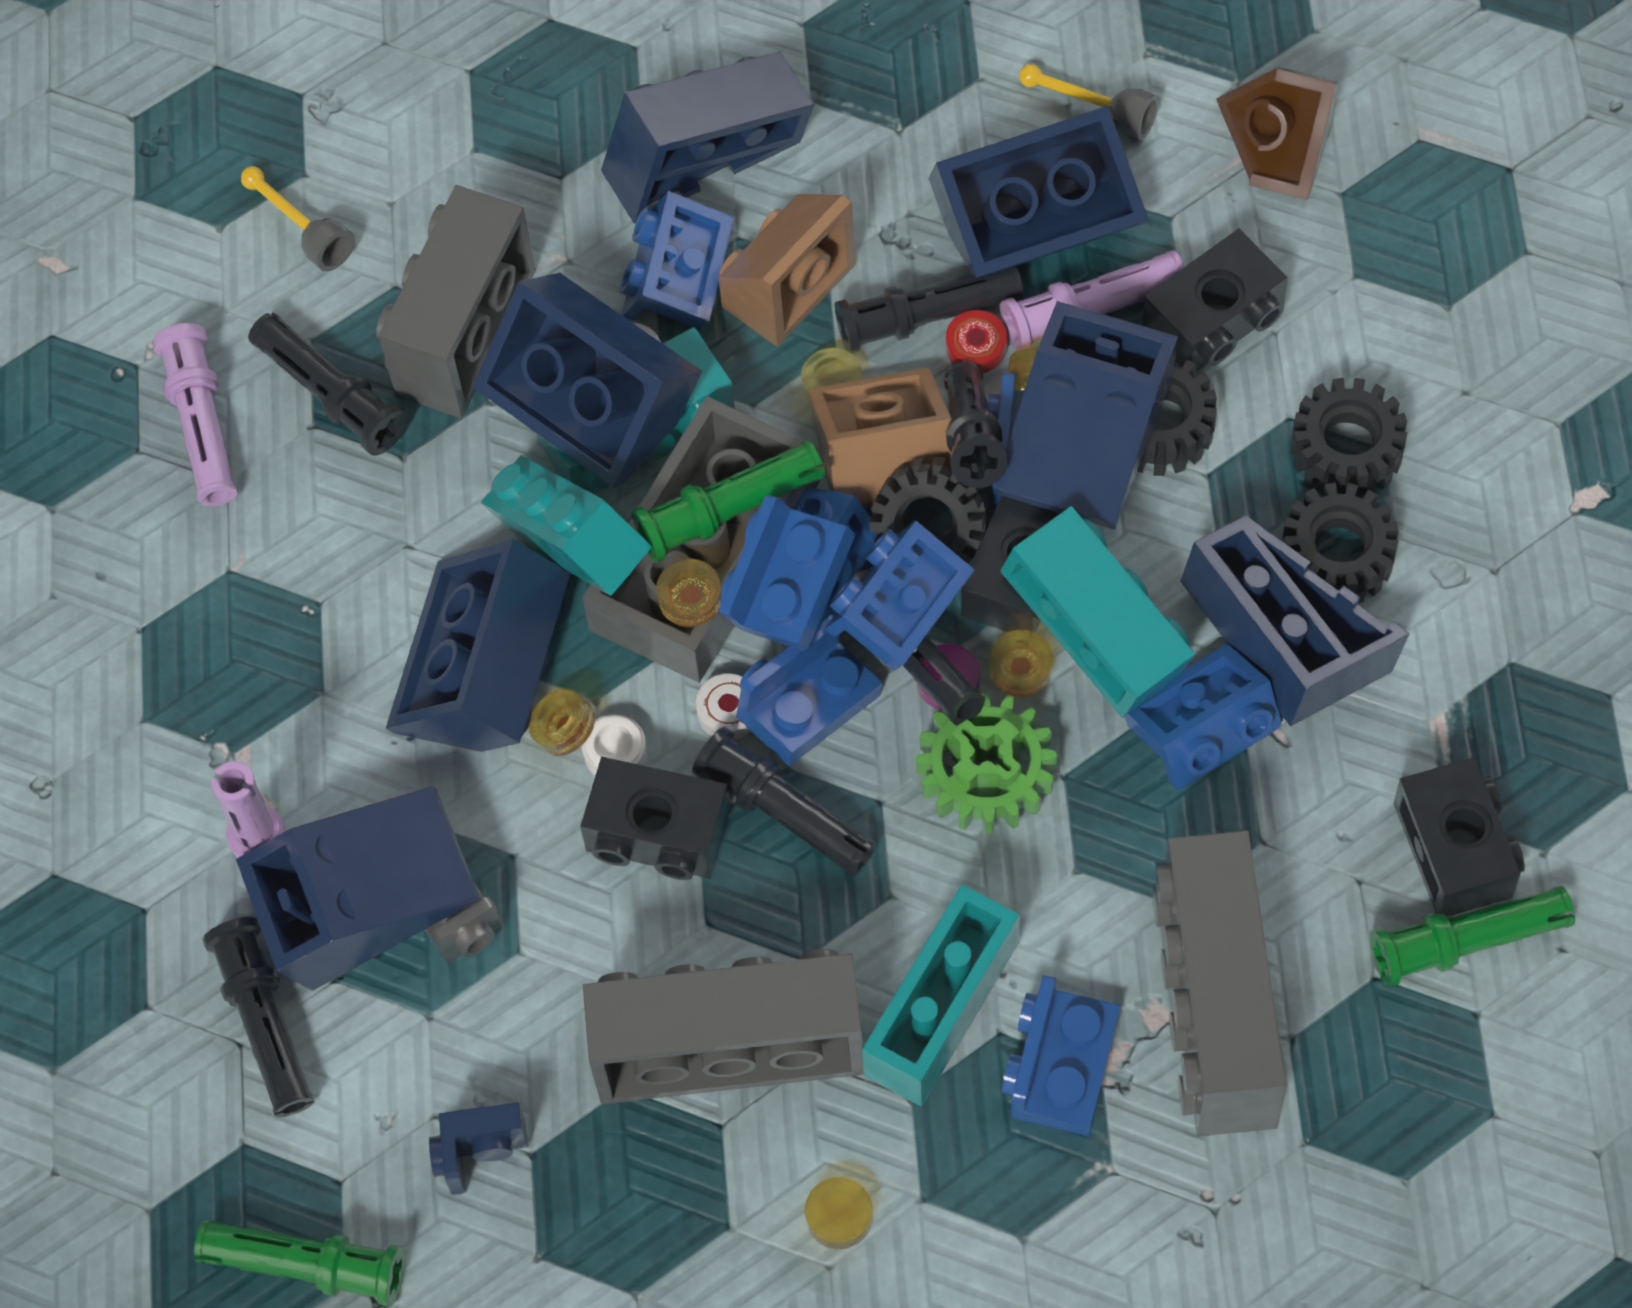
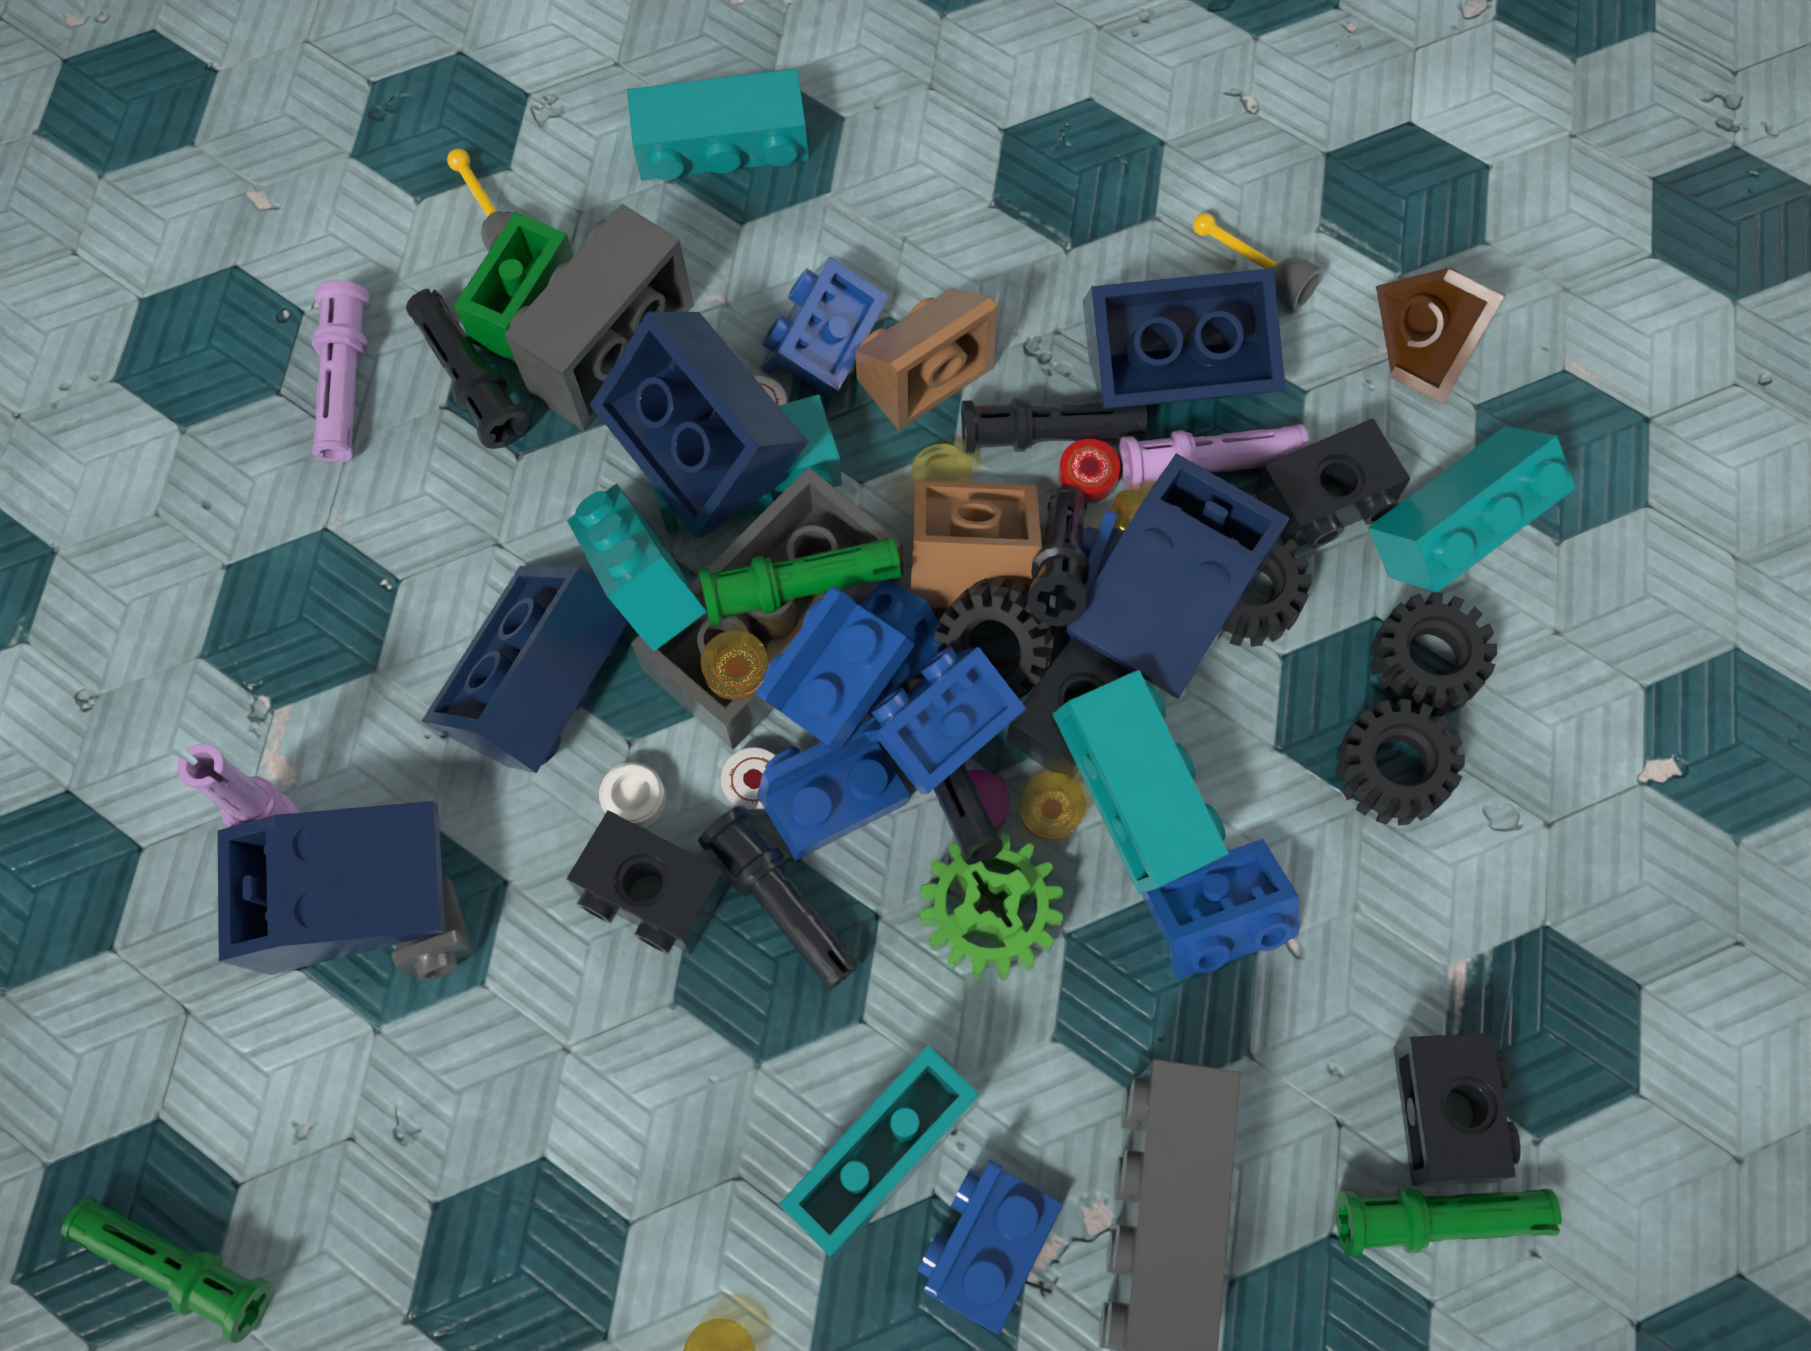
camera: 10 degrees right, 5 degrees up
black pin [202,917,314,1117] -> none
dark blue bracket [429,1102,528,1195] -> none
clear yellow tile [529,689,595,756] -> none
dark grey brick [582,949,864,1104] -> none
dark blue wedge [601,51,814,223] -> none
dark blue wedge [1180,515,1410,727] -> none
none -> green brick [454,212,574,363]
none -> teal brick [627,68,809,181]
none -> teal brick [1368,426,1576,593]

